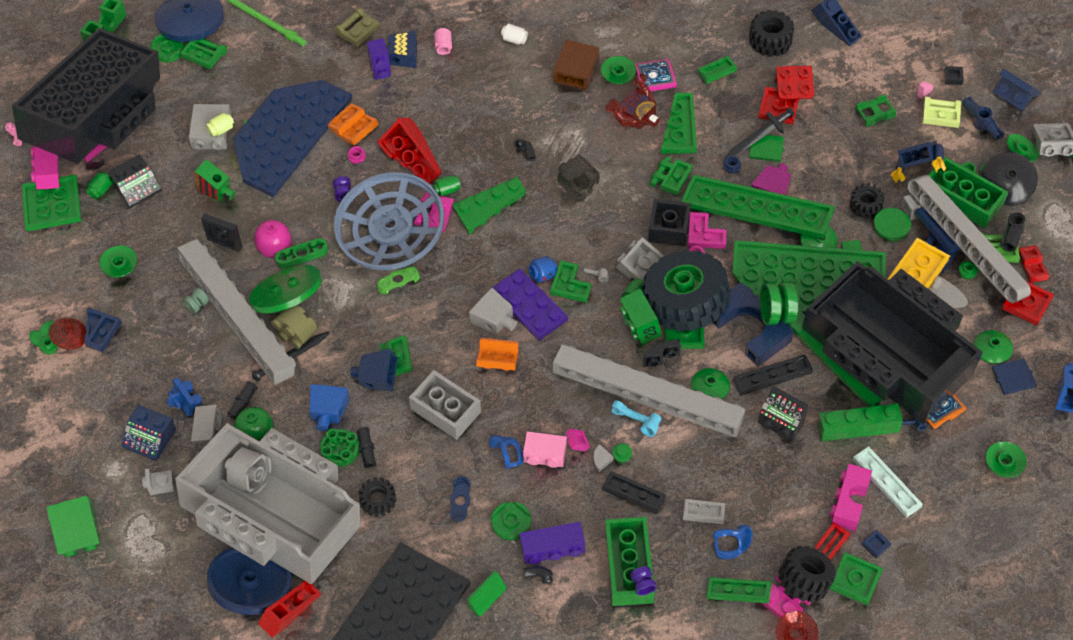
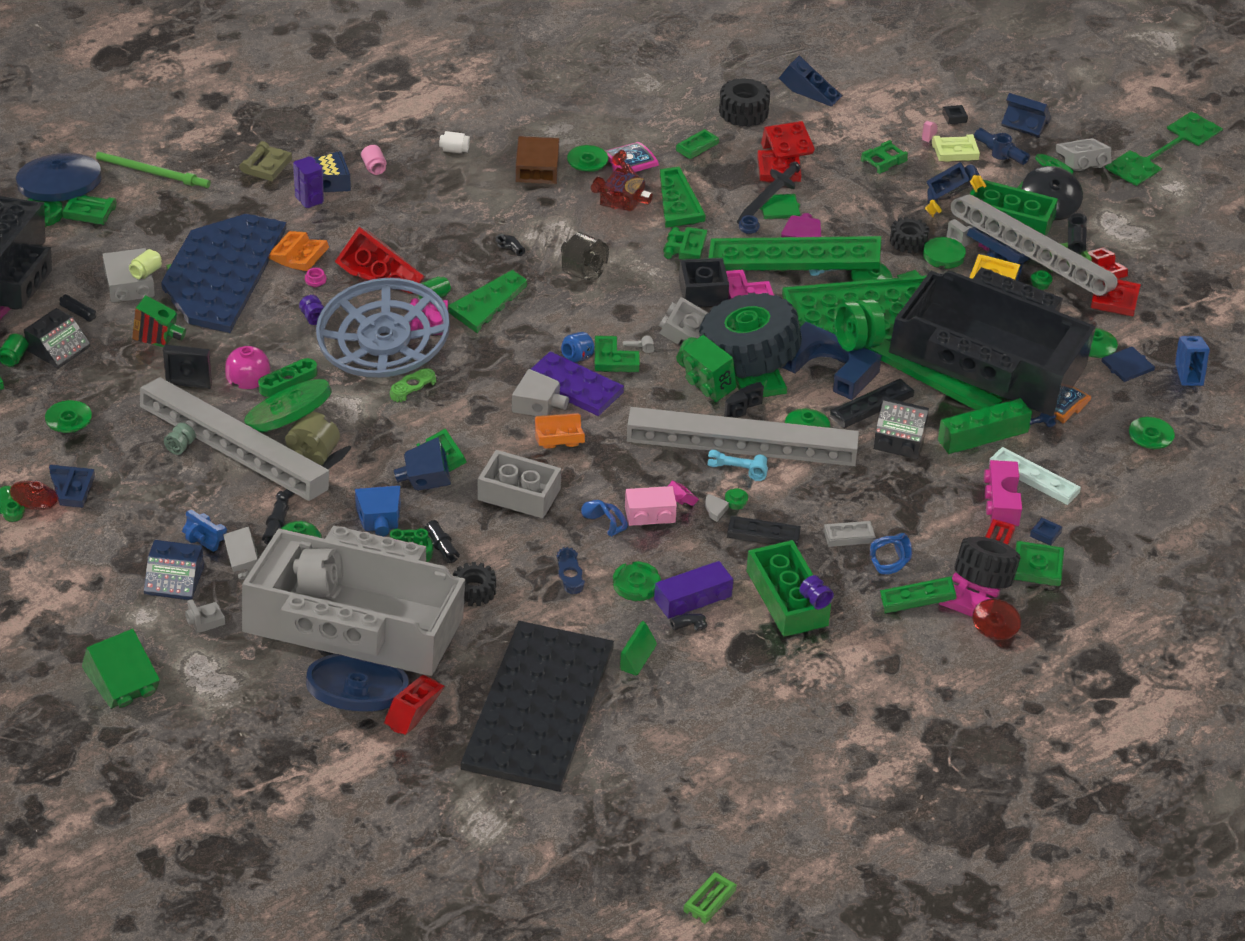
camera: 20 degrees left, 15 degrees down
none -> black axle [59,294,96,322]

